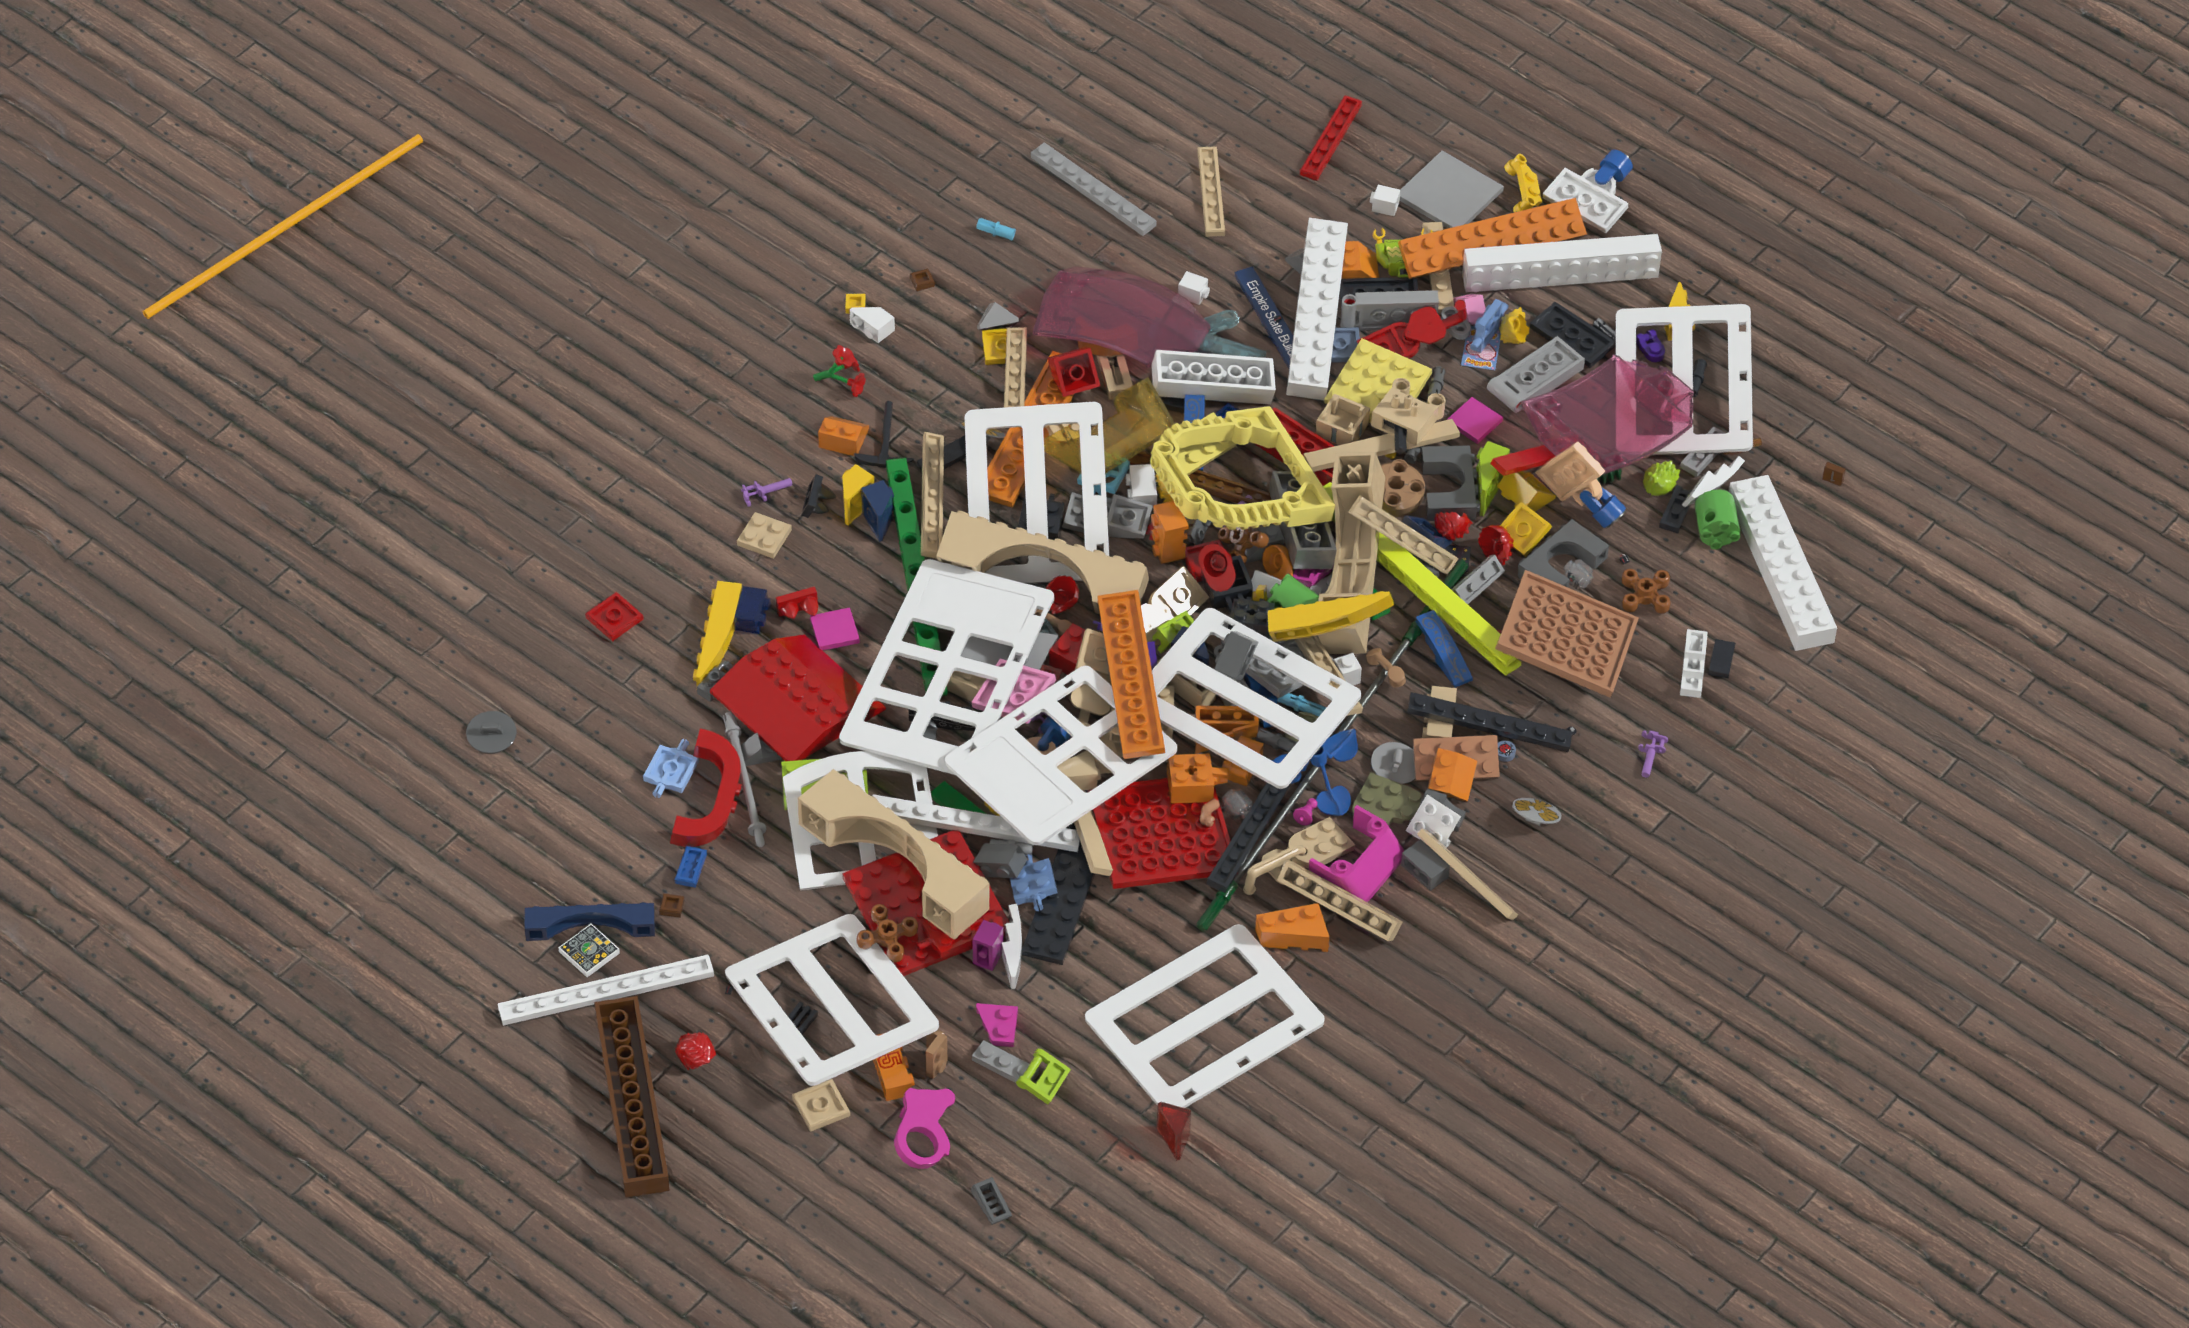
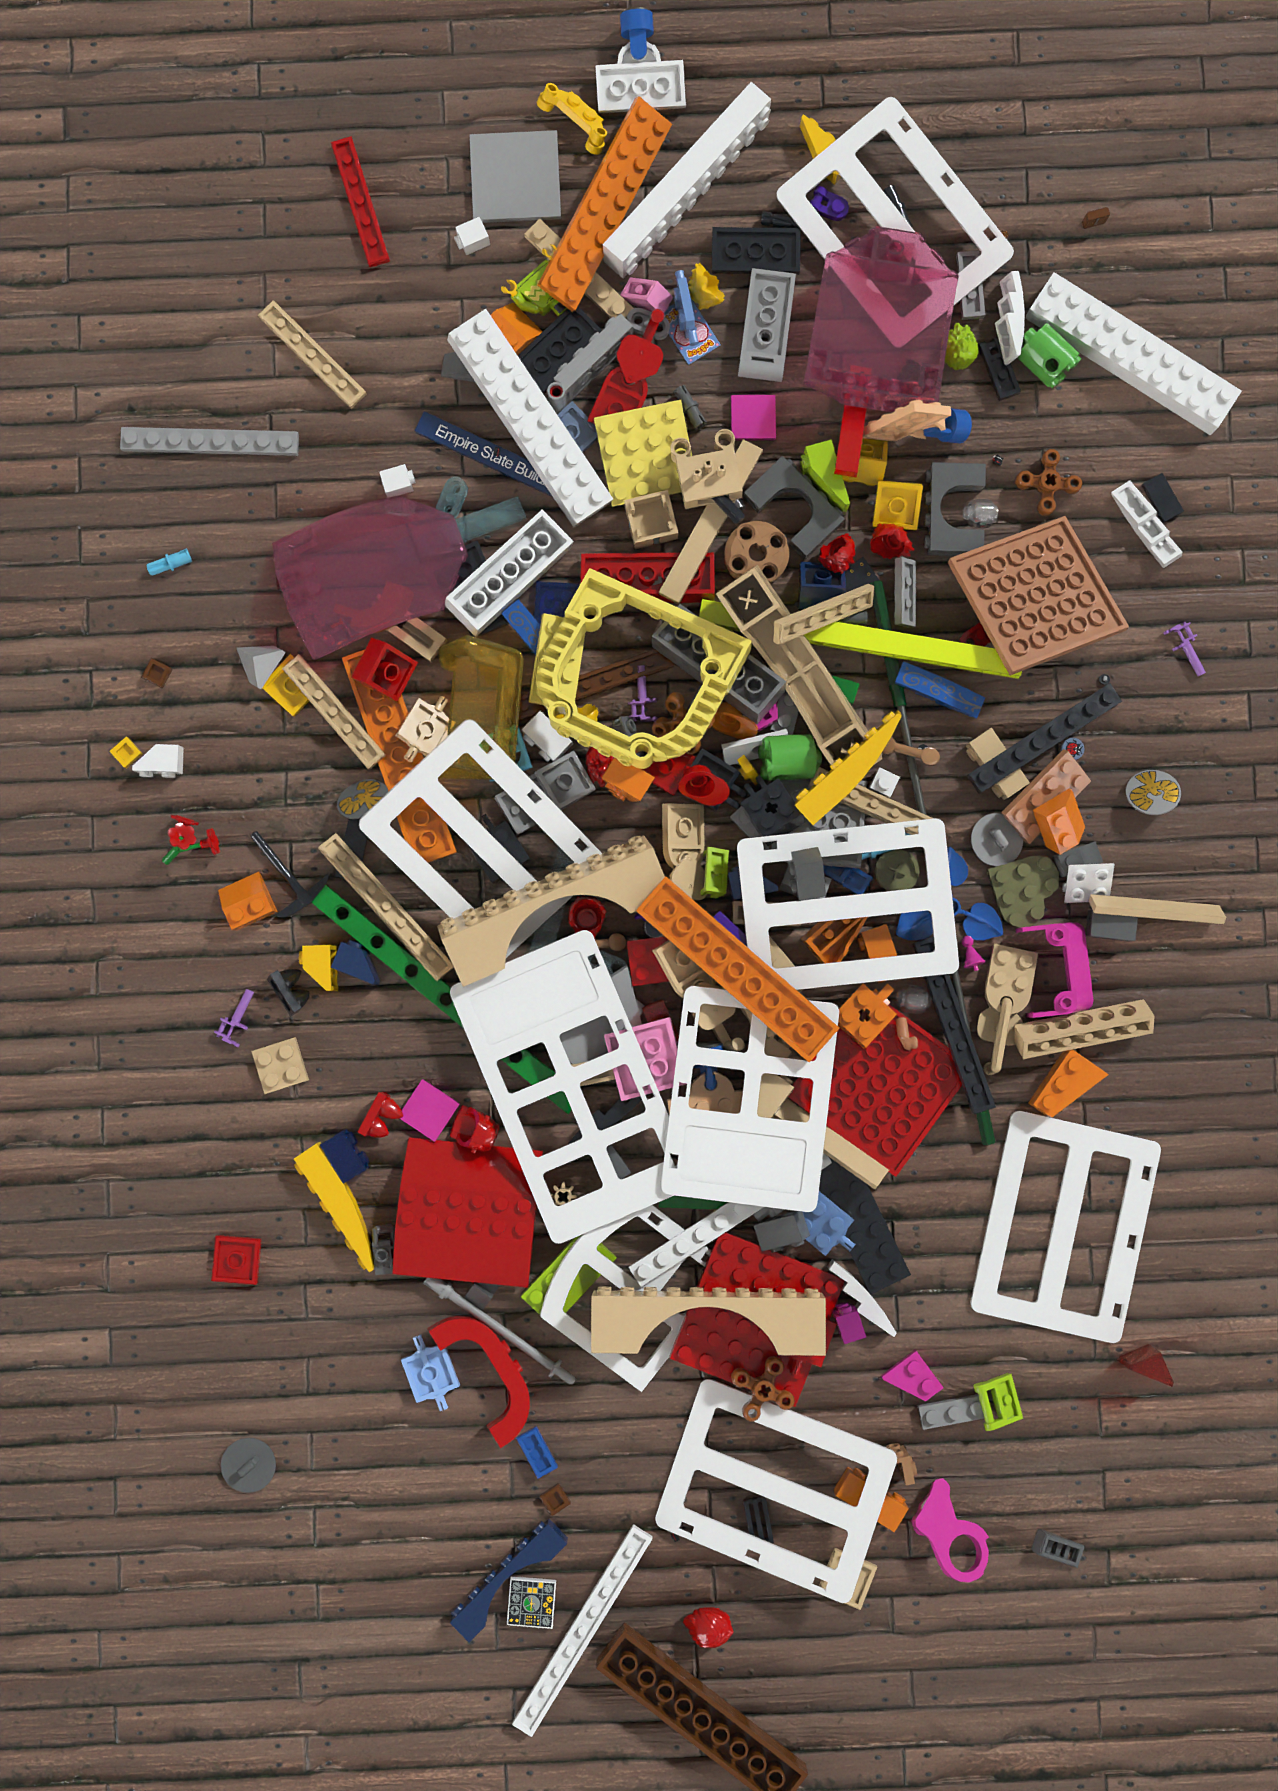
camera: 40 degrees left, 35 degrees up
none -> red helmet [450,1105,499,1153]

